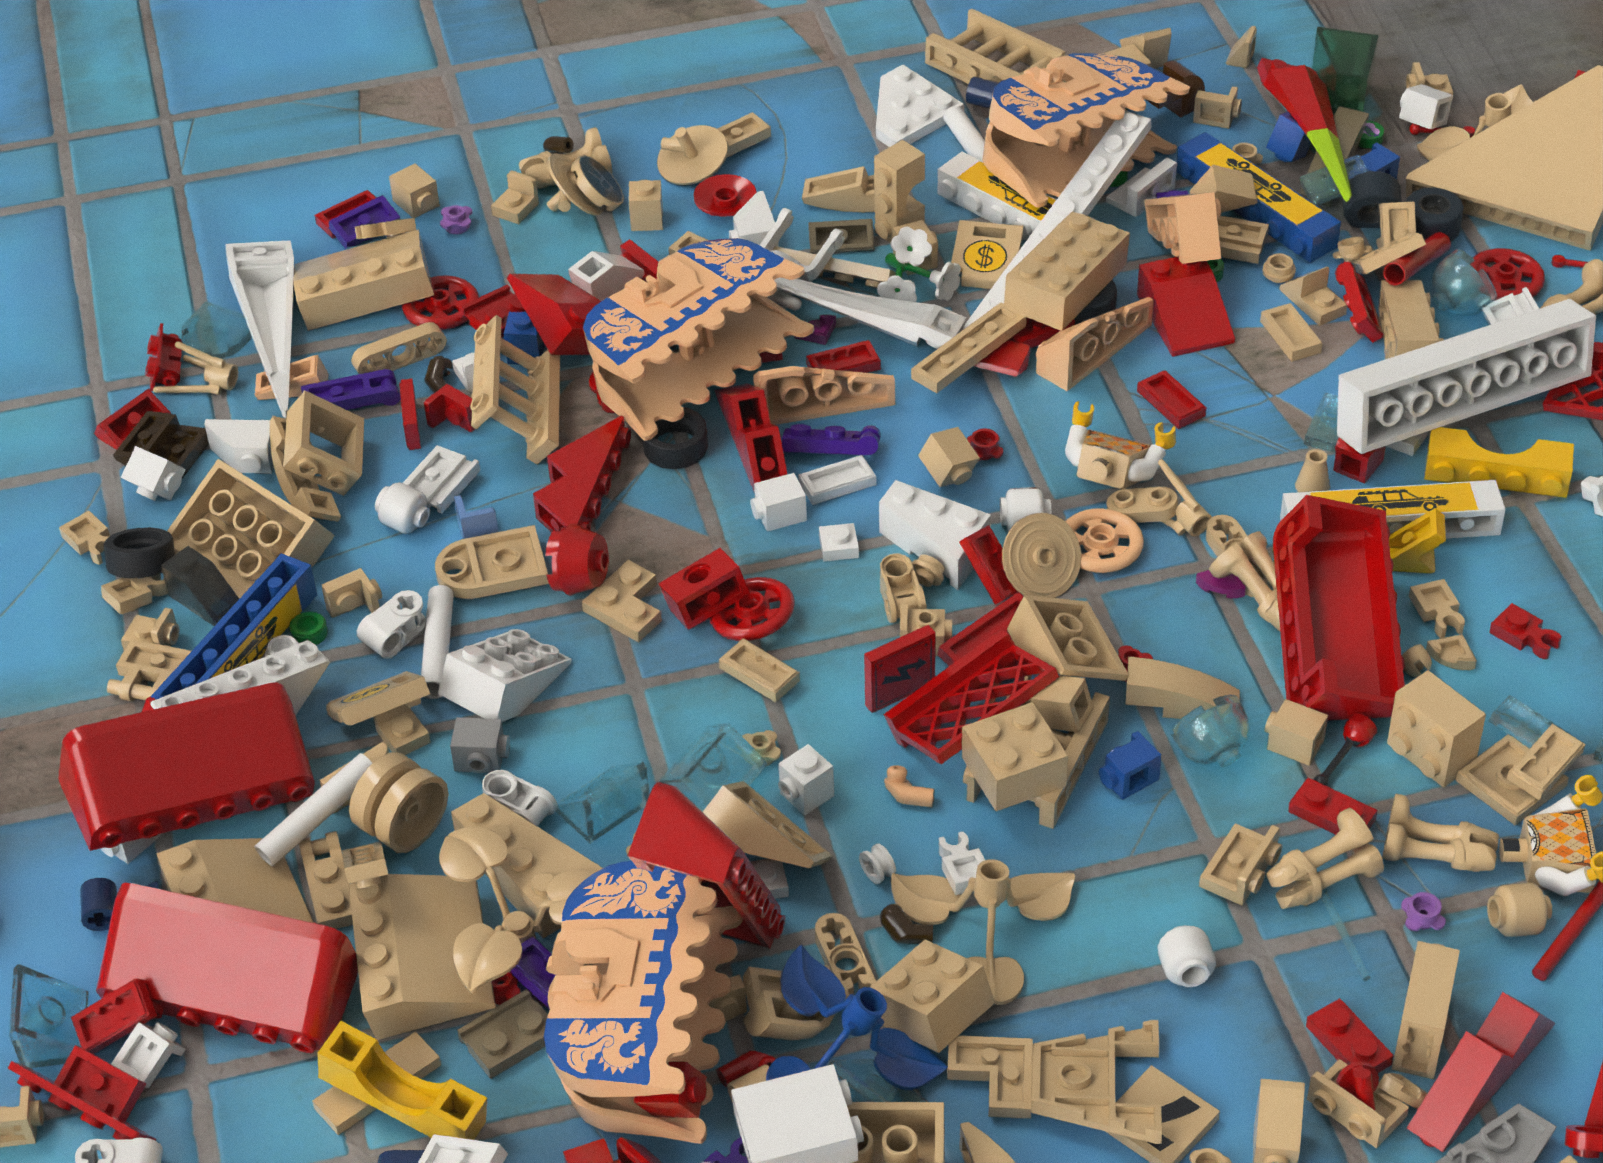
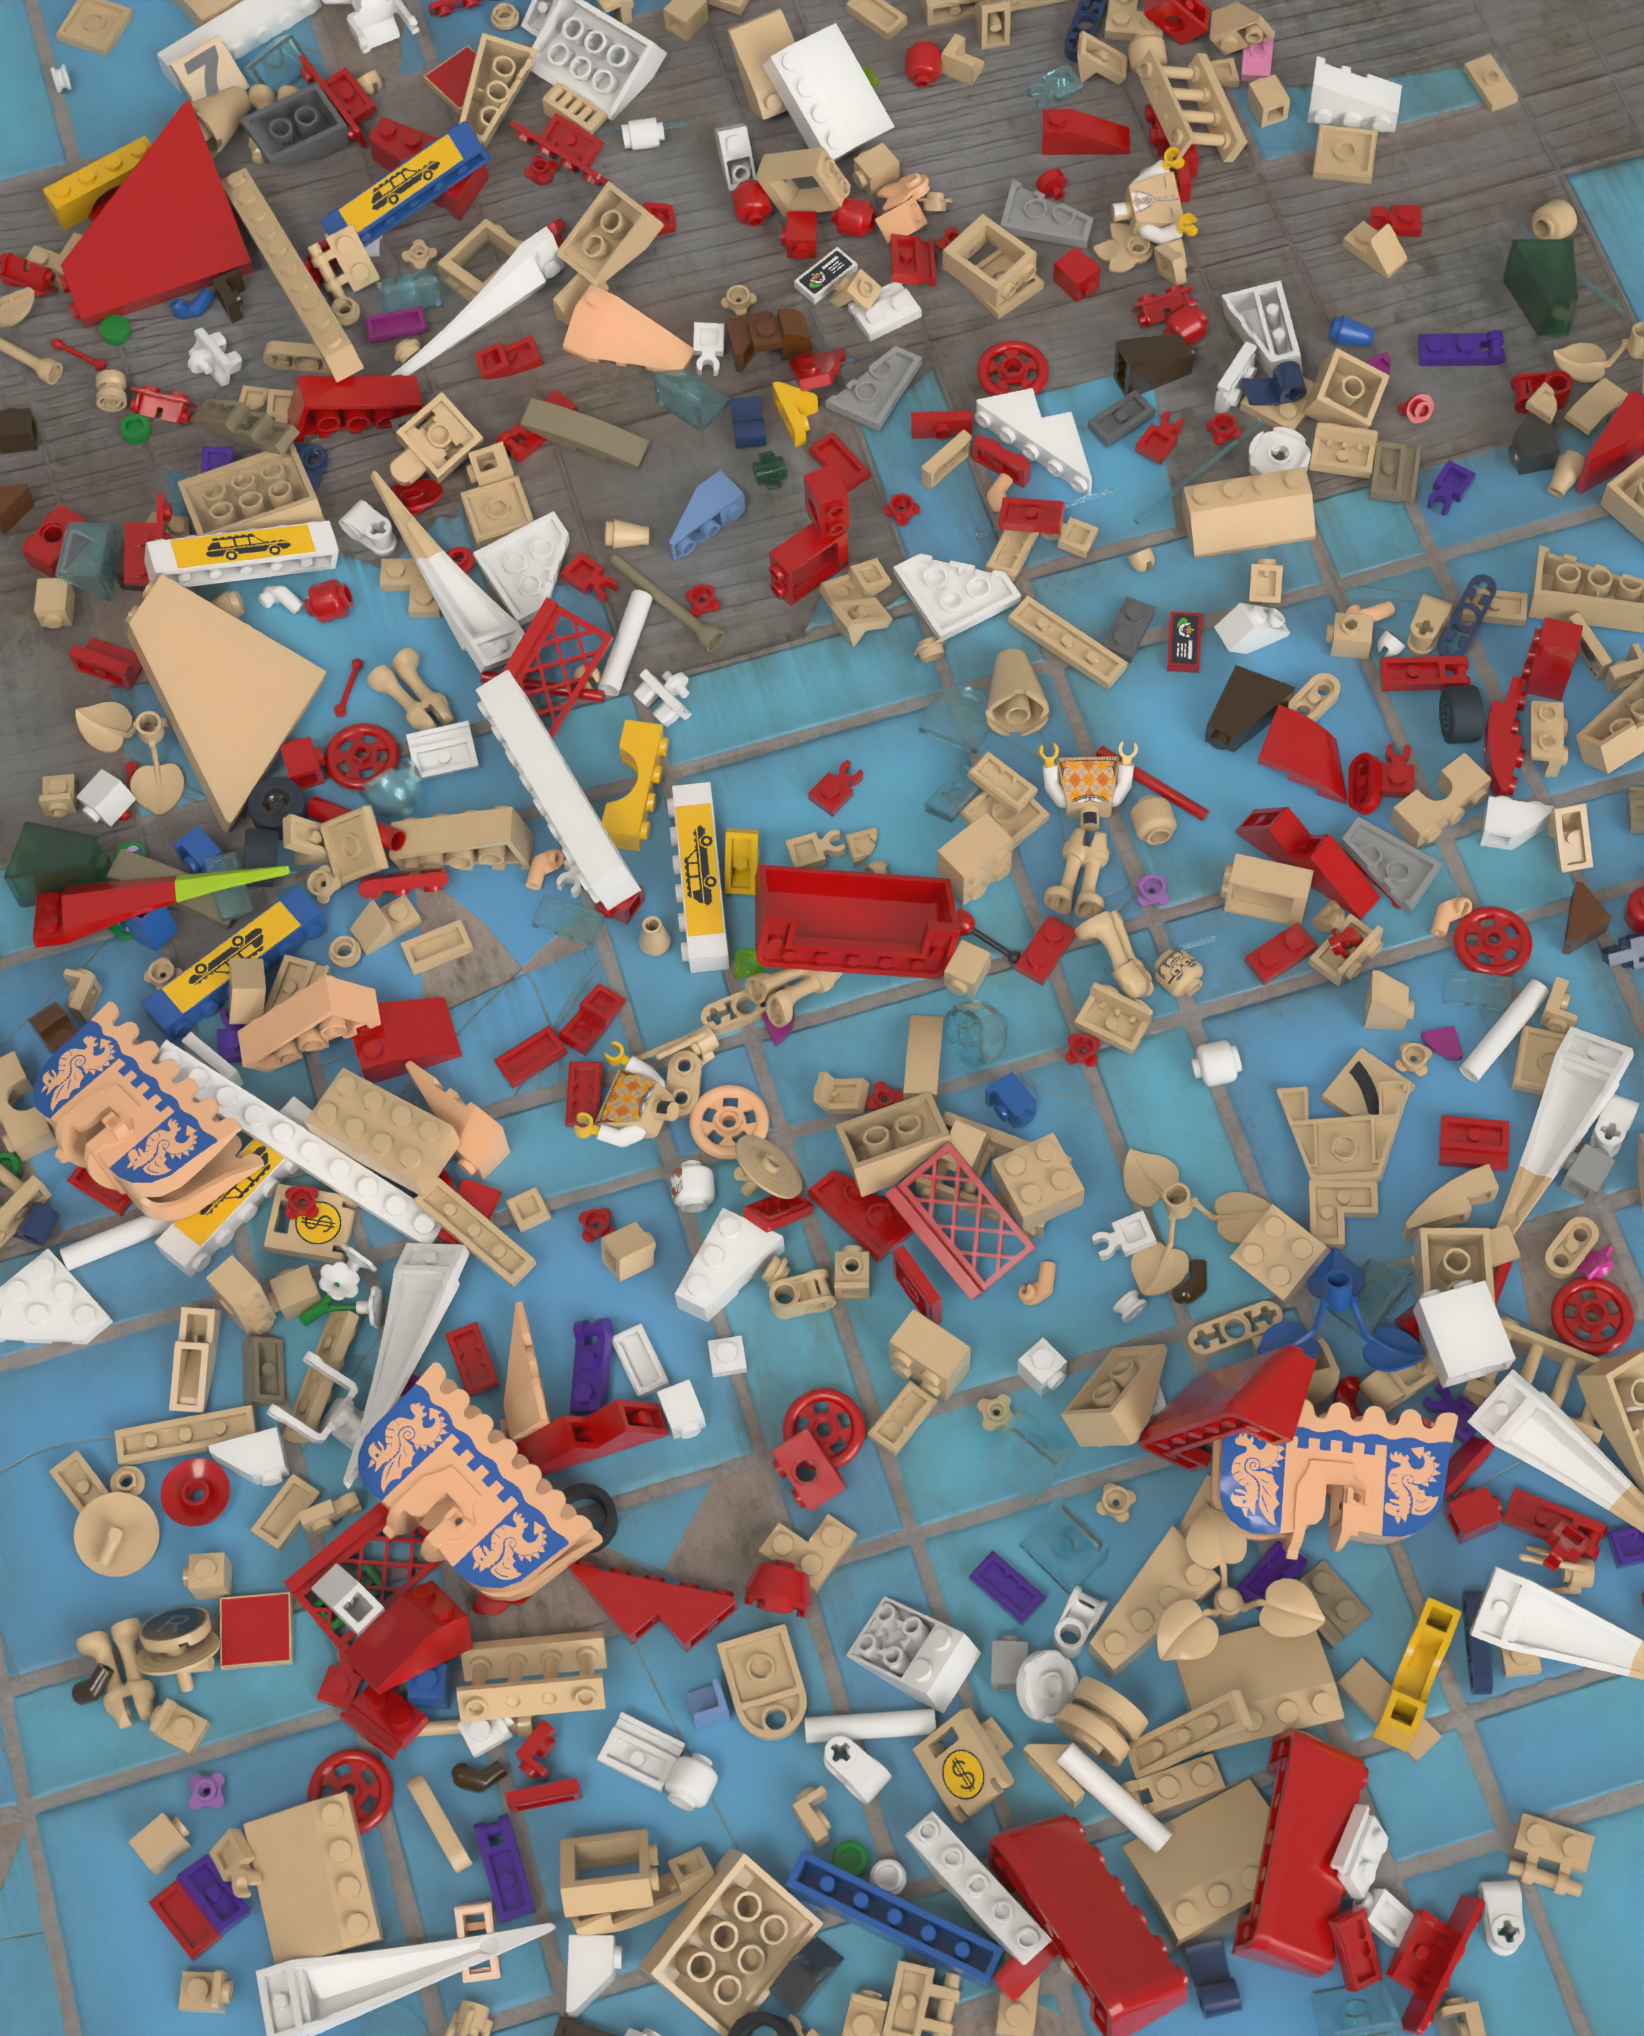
camera: 90 degrees left, 20 degrees up
none -> tan plate [110,1466,146,1497]
none -> tan plate [114,1405,257,1467]
none -> tan bracket [178,1970,233,2013]
none -> red tile [220,1592,293,1671]
none -> red brick [280,737,326,790]
none -> red plate [285,1186,319,1219]
none -> tan tile [506,1187,551,1233]
none -> red slope [559,983,625,1056]
none -> red plate [565,1061,603,1127]
none -> tan bracket [813,1071,870,1115]
none -> tan brick [889,1309,971,1401]
none -> dark purple plate [969,1551,1046,1626]
none -> white tile [1016,1650,1078,1723]
none -> red plate [1065,1034,1100,1067]
none -> tan head [1154,949,1203,997]
none -> white plate [1330,1804,1389,1899]

